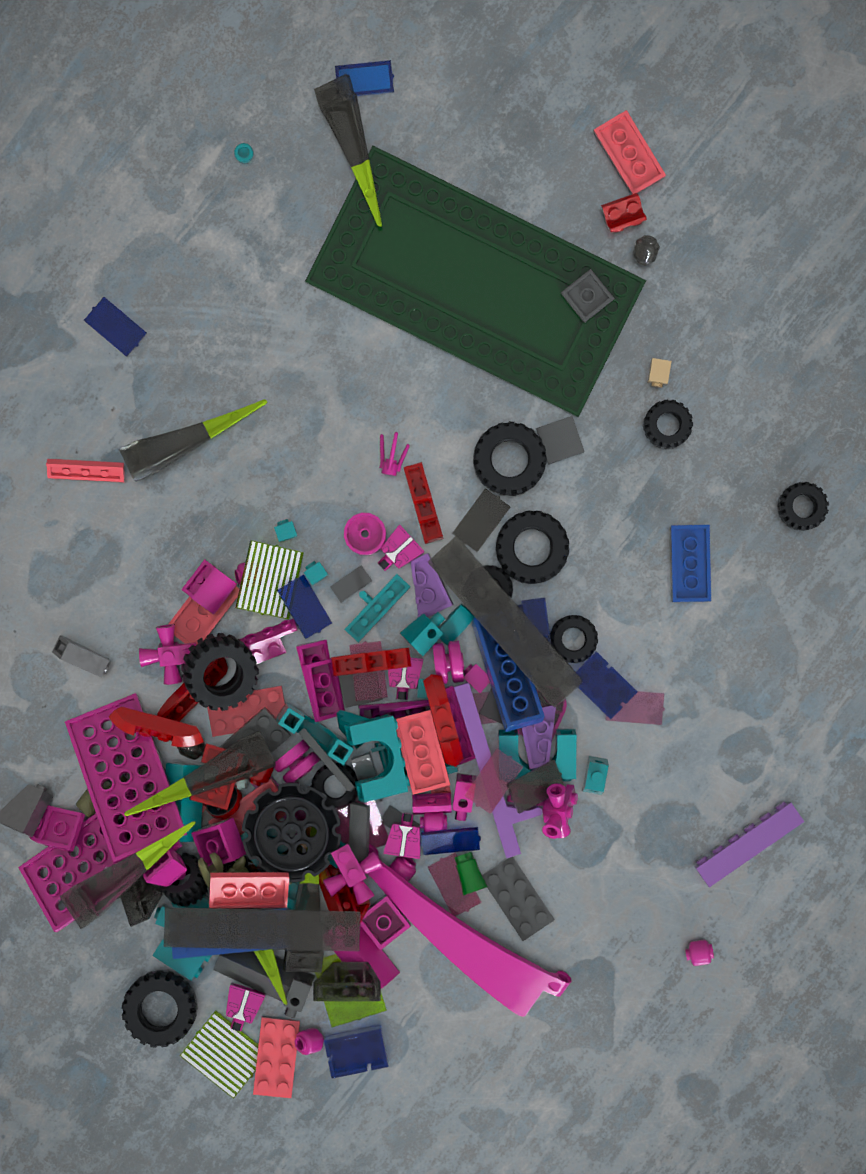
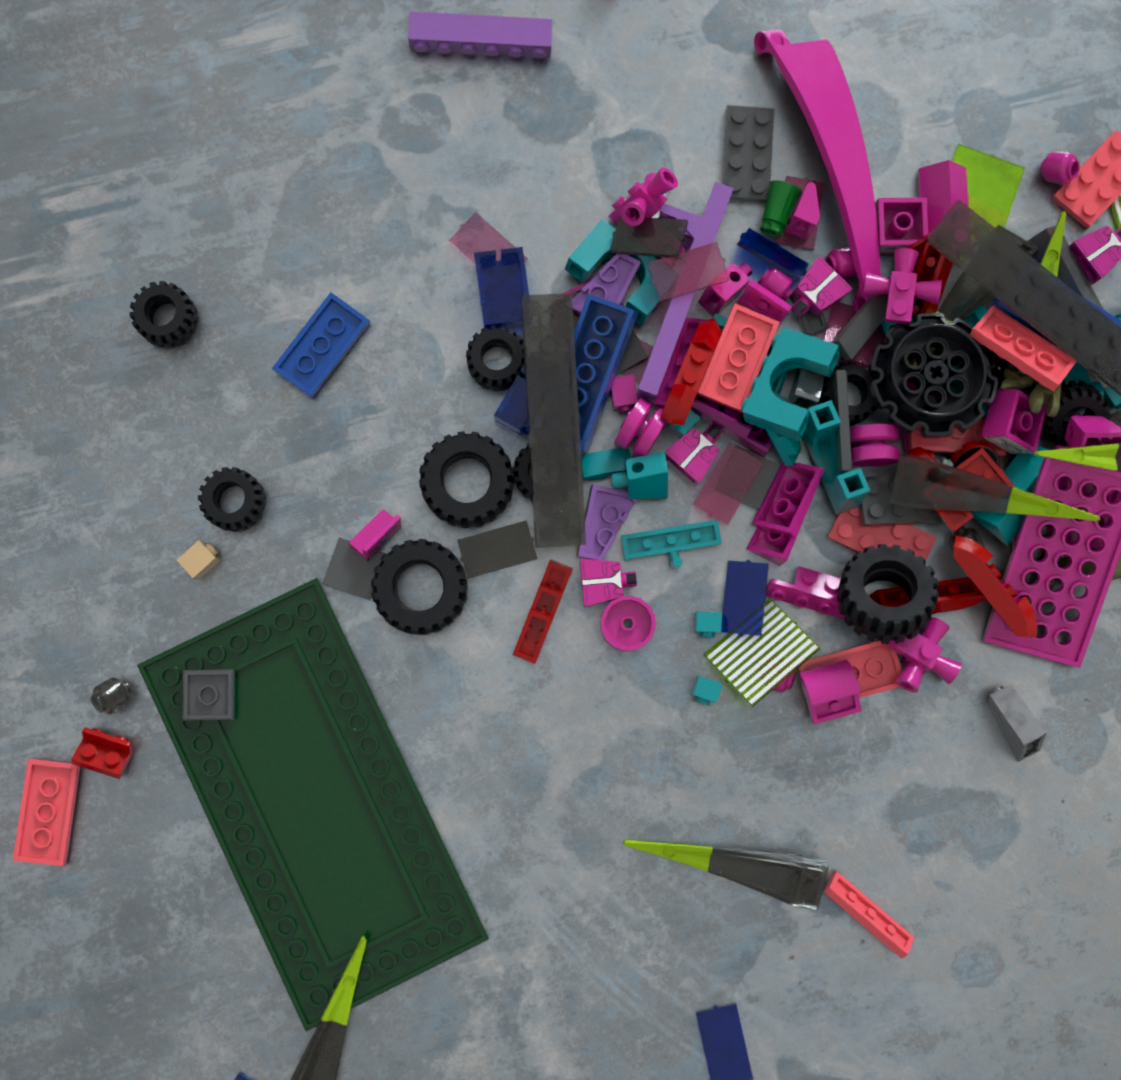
camera: 155 degrees left, 5 degrees down
dark grey torso [284,969,315,1018] -> none
clear smoke wedge [313,962,381,1001] -> none
clear blue piece [324,1025,389,1079] -> none
dark grey tile [330,565,372,602] -> none
red slope [331,648,412,676] -> none
dark pink plant [379,432,410,476] -> none
teal torso [582,756,609,795] -> none
none -> dark pink panel [349,509,401,561]
none -> dark pink tile [785,182,820,241]

